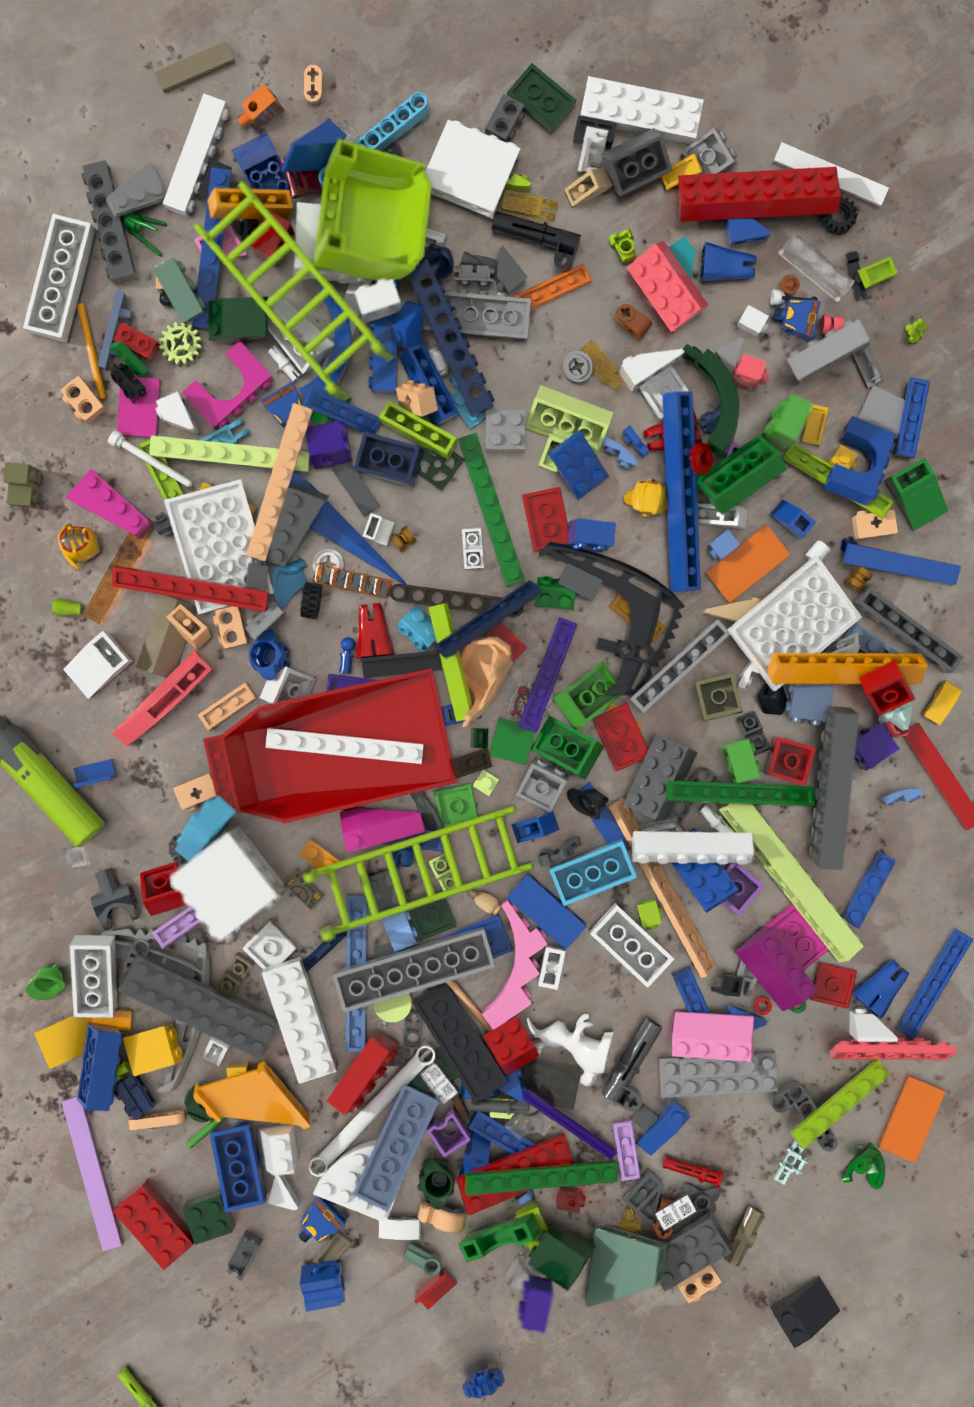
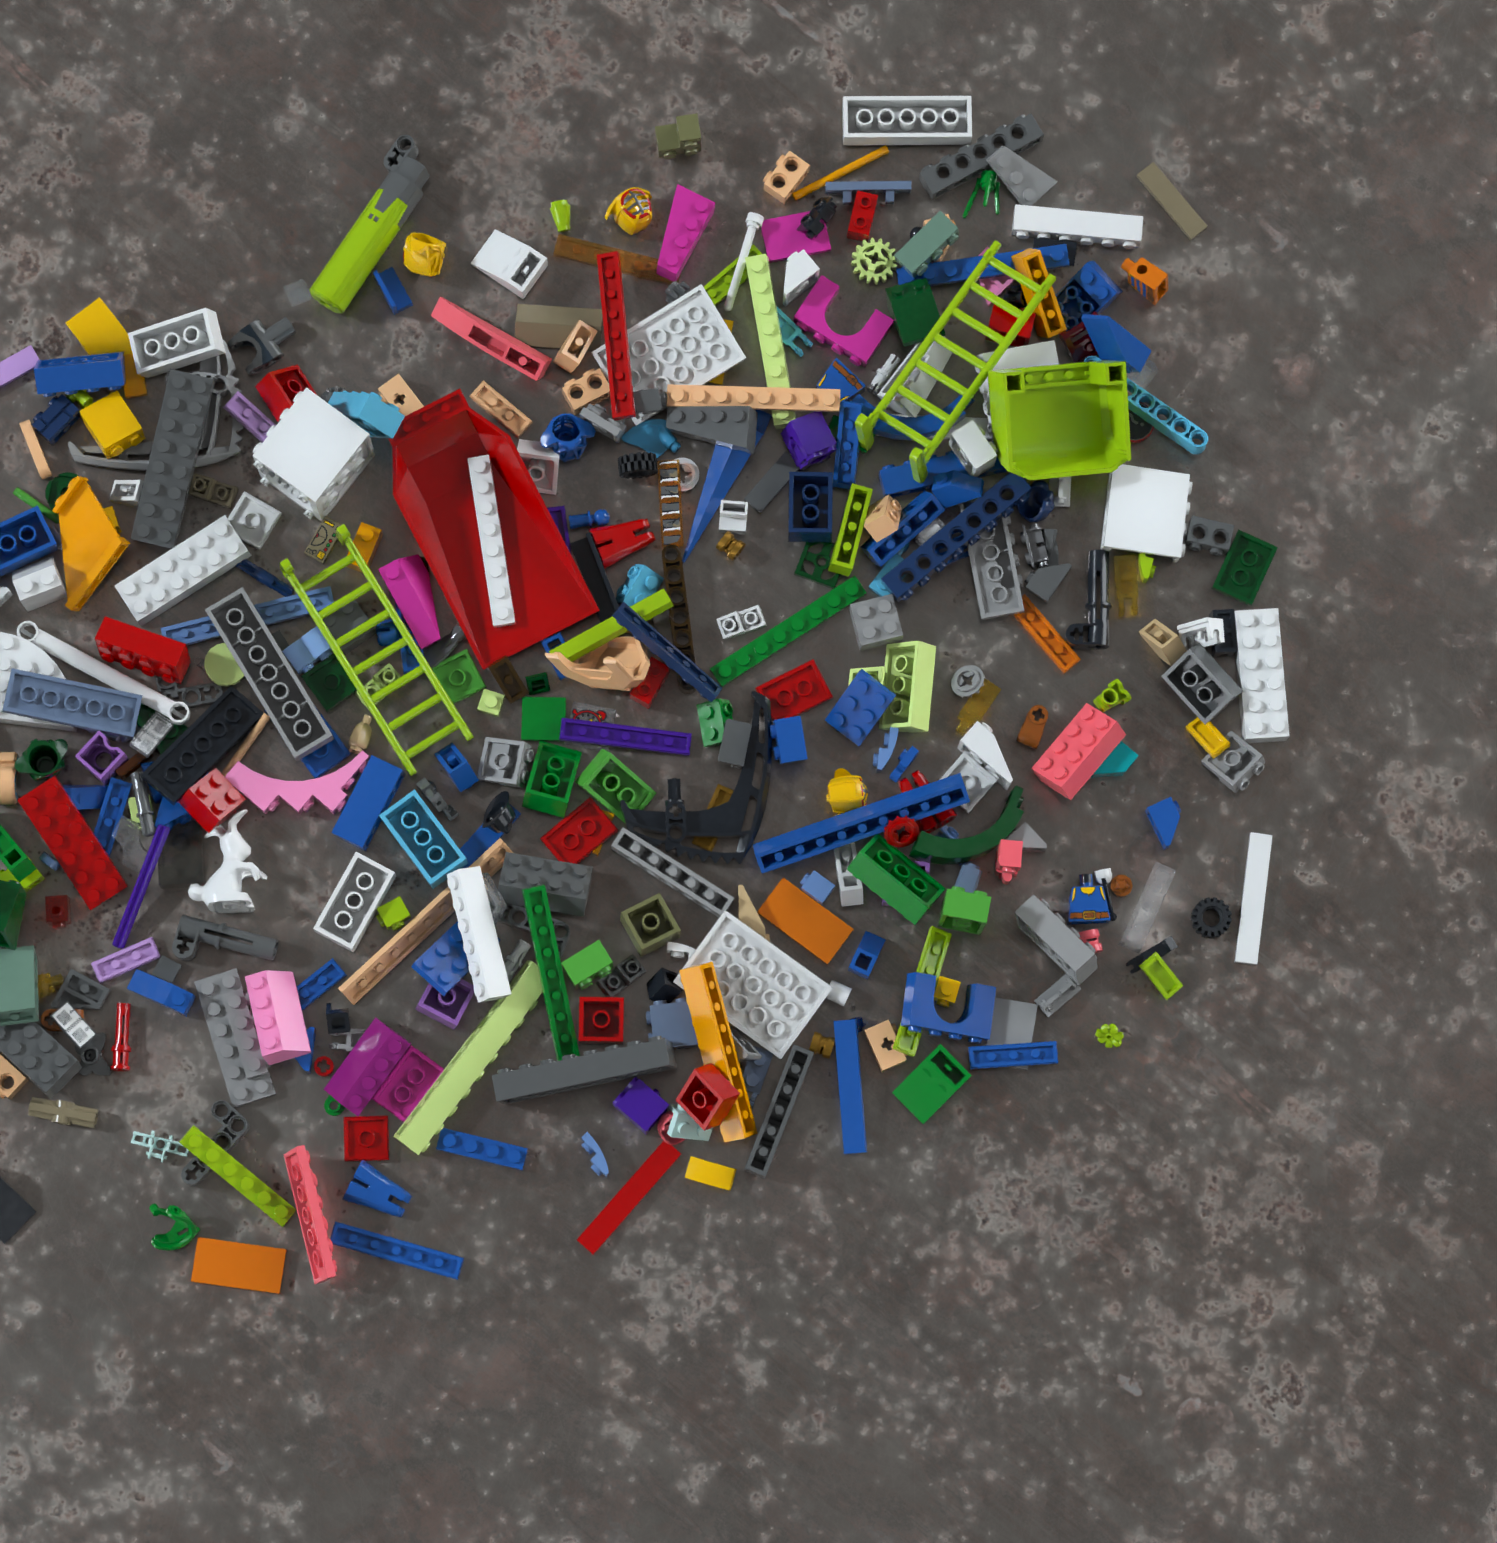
camera: 70 degrees right, 10 degrees down
bright green piece [26,964,65,1000] -> none
green tile [110,341,148,375] -> none
light nougat beam [304,65,323,105] -> none
green plate [465,1160,618,1195] -> none
white brick [538,945,566,990] -> none
red brick [677,166,841,222] -> none
blue piece [700,242,757,281] -> none
white brick [736,305,769,337] -> none
yellow tile [801,404,829,447] -> none
white slope [849,1007,898,1042] -> none
none -> yellow piece [403,232,446,277]
none -> sand blue brick [954,863,982,893]

